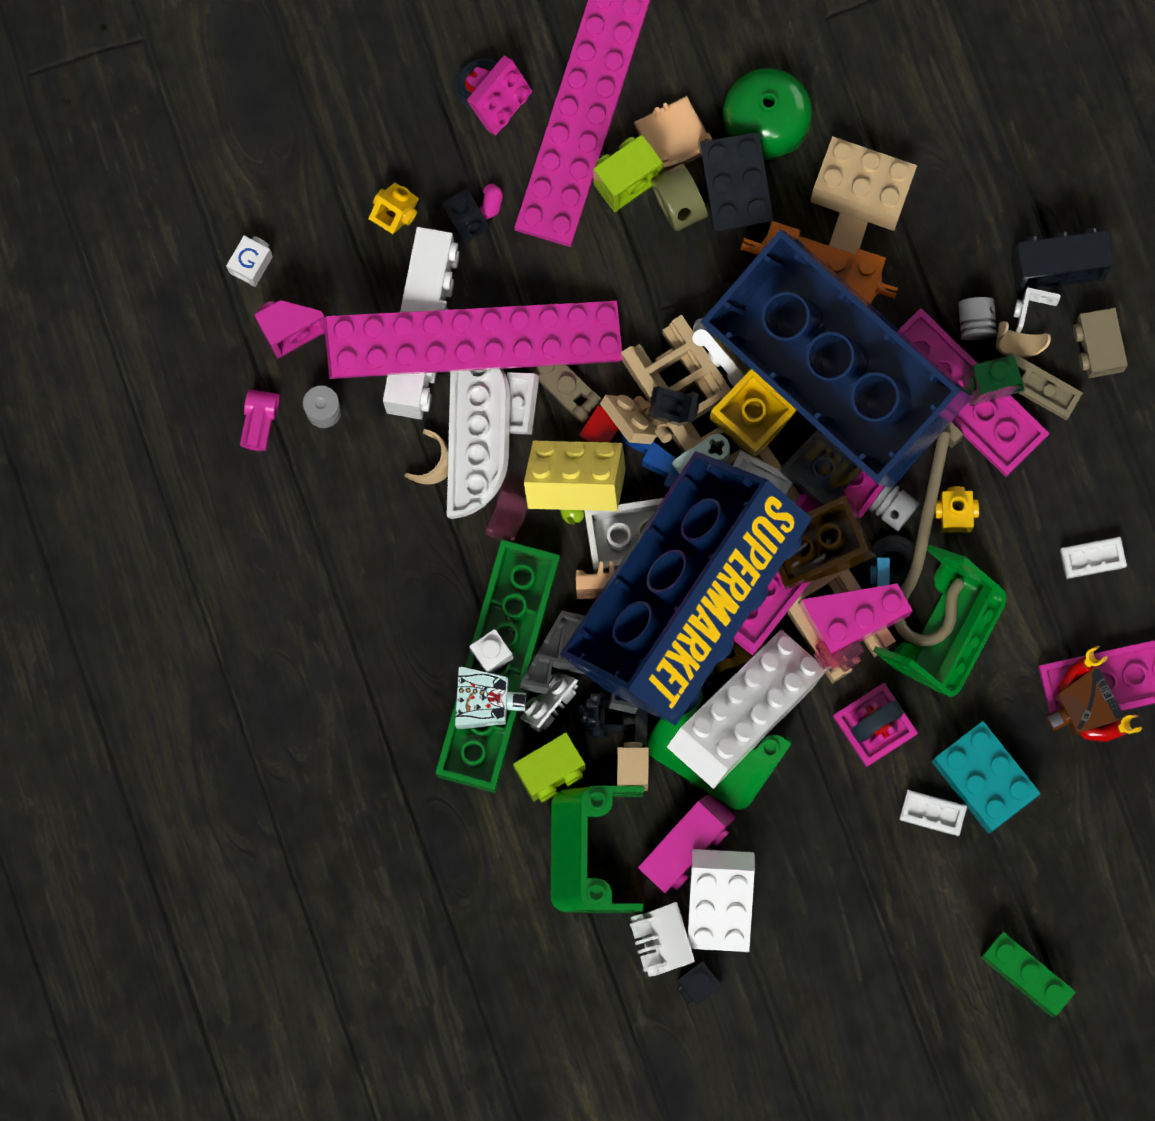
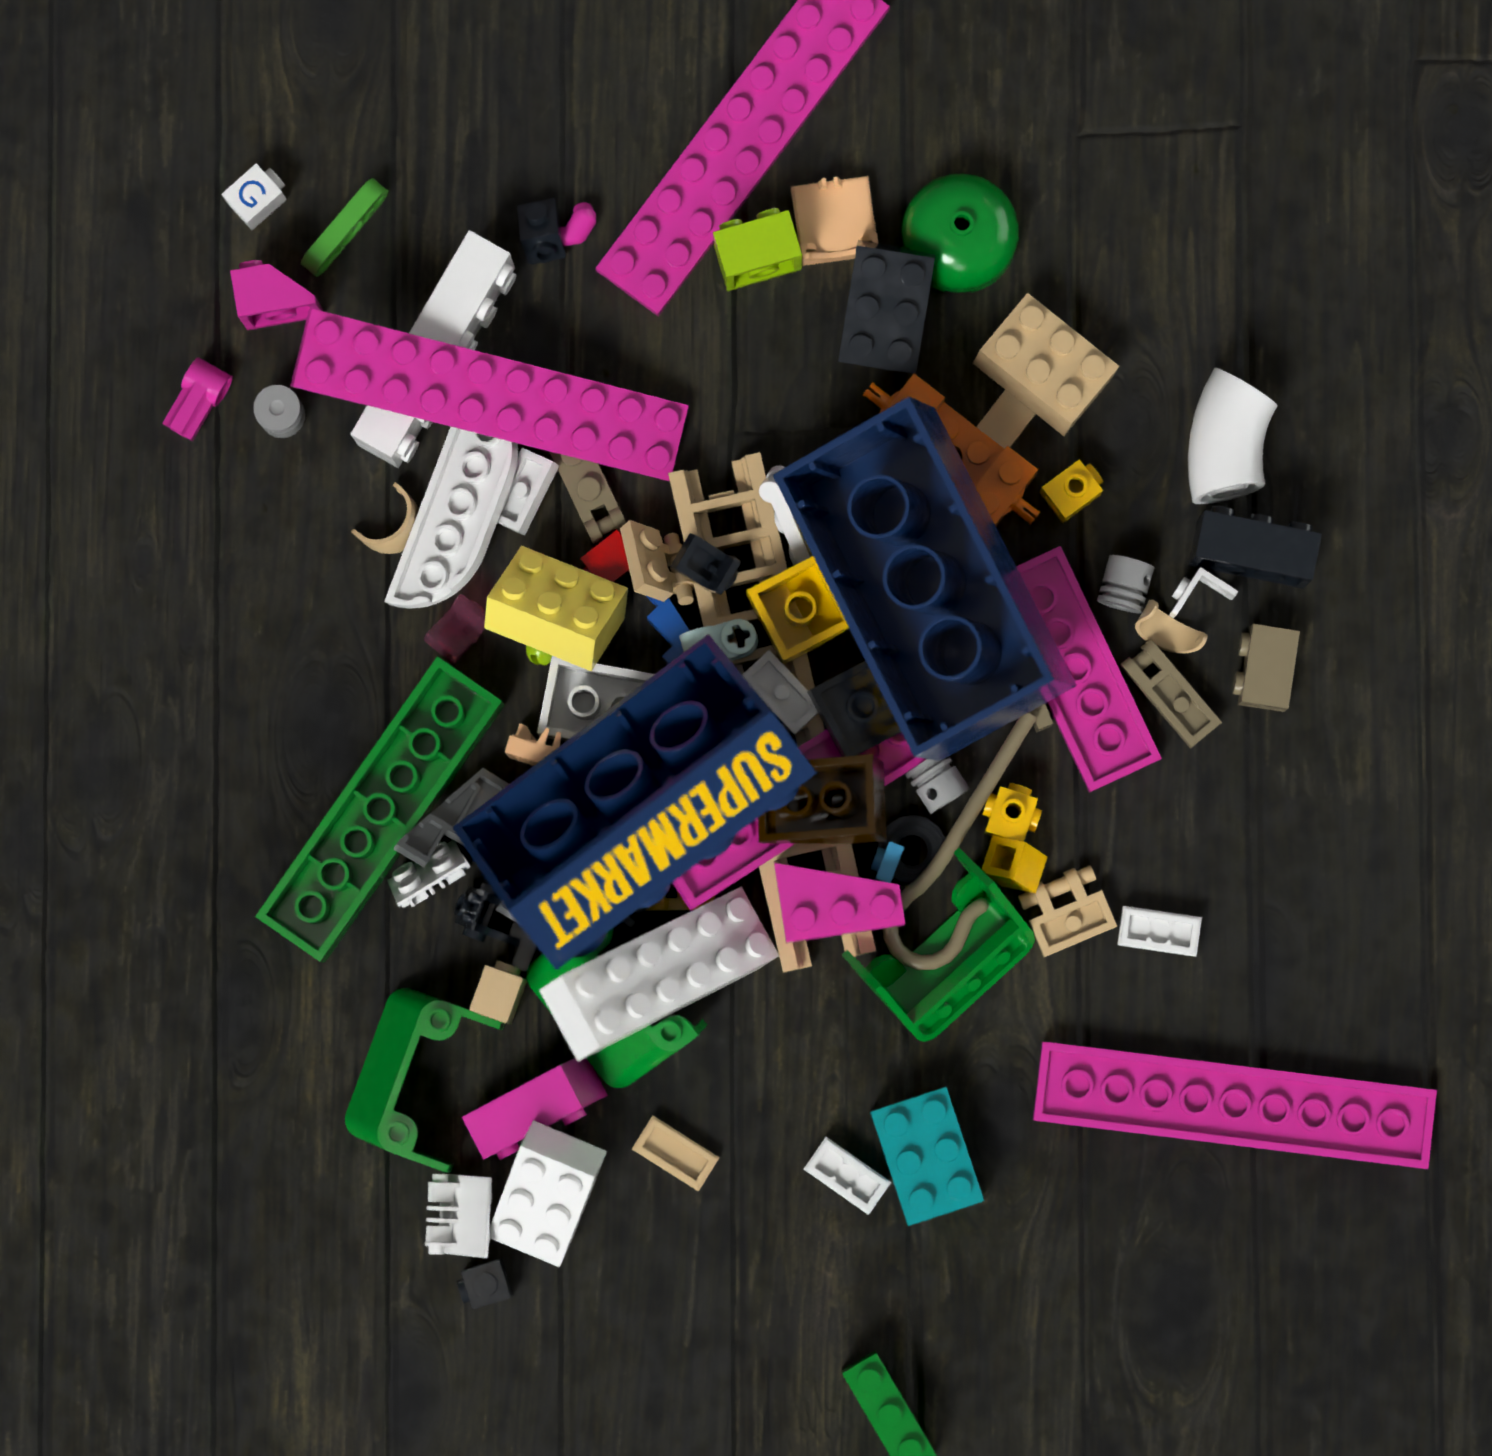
camera: 20 degrees right, 5 degrees up
yellow brick [368,182,419,234] -> none
dark pink plate [455,56,532,136] -> none
light aqua torso [455,667,526,729] -> none
white brick [469,629,513,674] -> none
lime brick [513,733,586,802] -> none
olive piece [651,164,708,231] -> none
clear pink bracket [814,640,864,673] -> none
dark pink plate [833,683,918,767] -> none
dark green torso [961,355,1025,406] -> none
torso [1045,646,1142,742] -> none
none -> bright green beam [301,178,388,277]
none -> tan tile [632,1116,720,1191]
none -> yellow brick [981,836,1047,894]
none -> tan plate [1018,865,1117,957]
none -> yellow brick [1039,459,1103,523]
none -> white brick [1188,368,1278,504]

